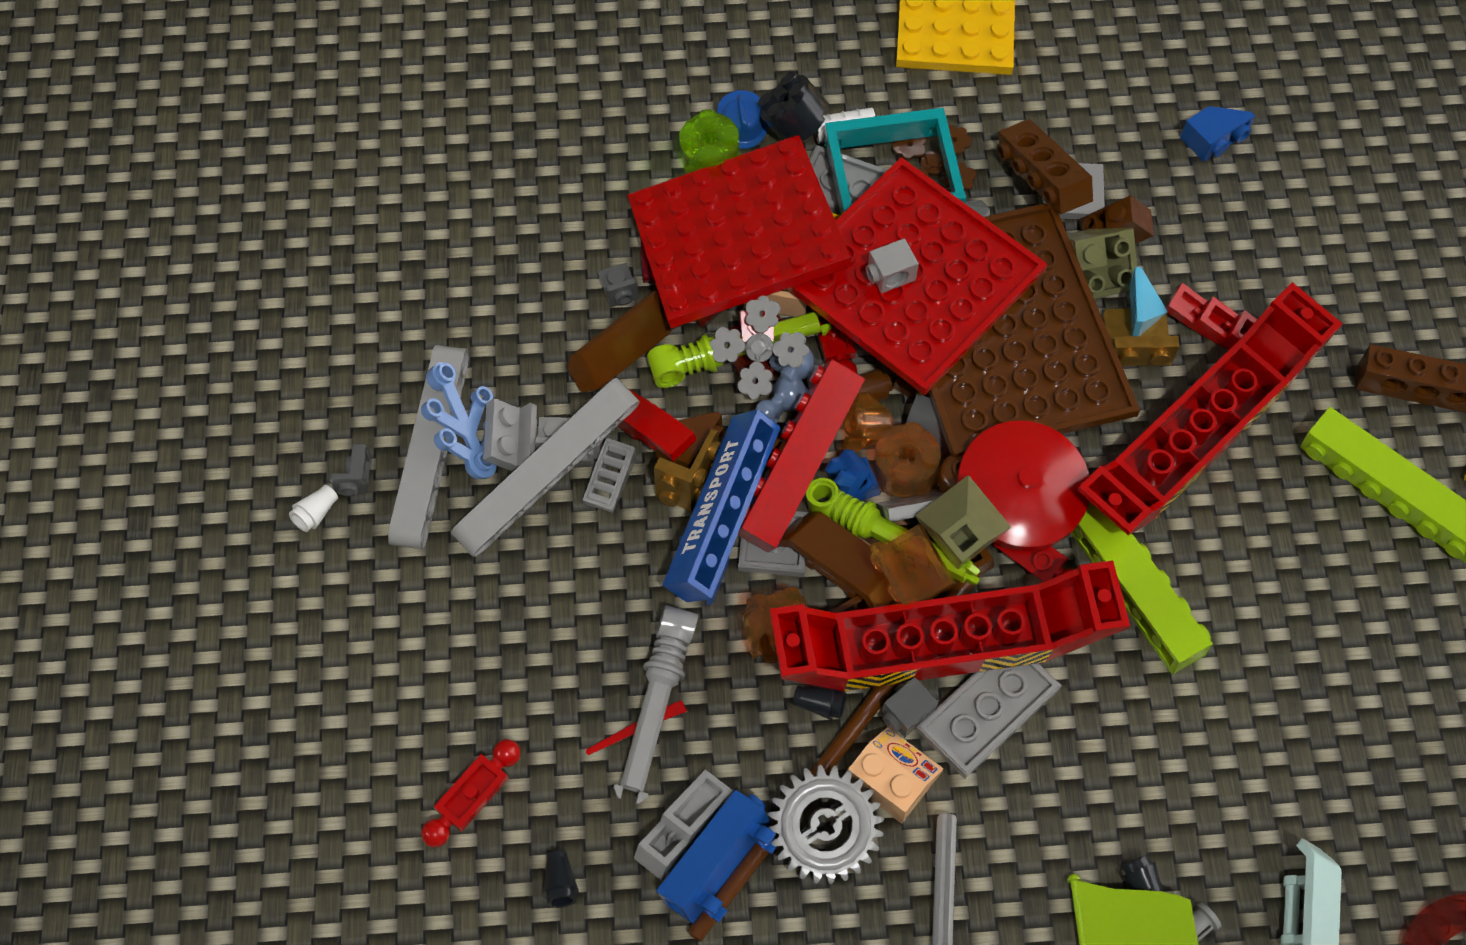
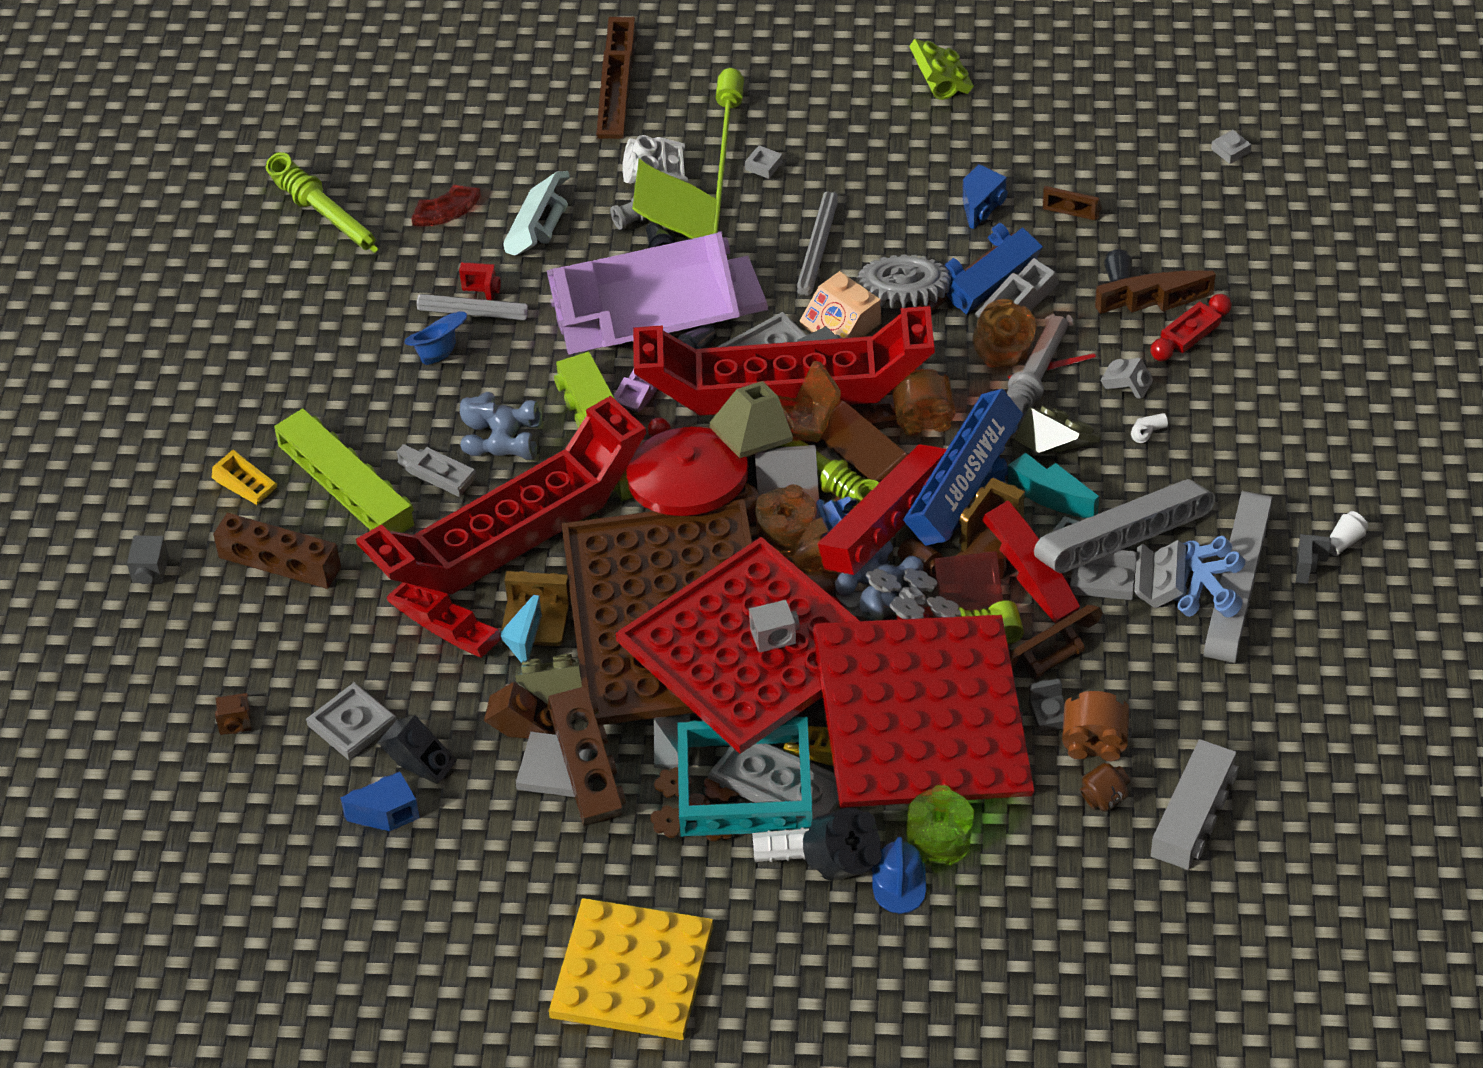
camera: 170 degrees left, 15 degrees down
none -> reddish brown bracket [215,693,252,735]
none -> light grey tile [306,682,396,760]
none -> black slope [378,715,457,784]
none -> light grey hinge [396,444,477,497]
none -> blue piece [404,311,467,365]
none -> light grey axle [417,294,529,320]
none -> red bracket [459,262,501,300]
none -> sand blue animal [459,392,542,460]
none -> lavender panel [547,232,768,355]
none -> lavender slope [614,369,657,412]
none -> black cone [678,324,717,349]
none -> clear red tile [934,551,1003,613]
none -> clear orange brick [973,299,1036,367]
none -> teal slope [1008,453,1099,518]
none -> olive slope [1014,405,1102,454]
none -> dark orange brick [1062,691,1129,761]
none -> reddish brown head [1079,763,1130,812]
none -> reddish brown slope [1095,270,1216,314]
none -> light grey bracket [1100,358,1153,399]
none -> white arm [1131,413,1168,443]
none -> light grey brick [1151,739,1239,870]

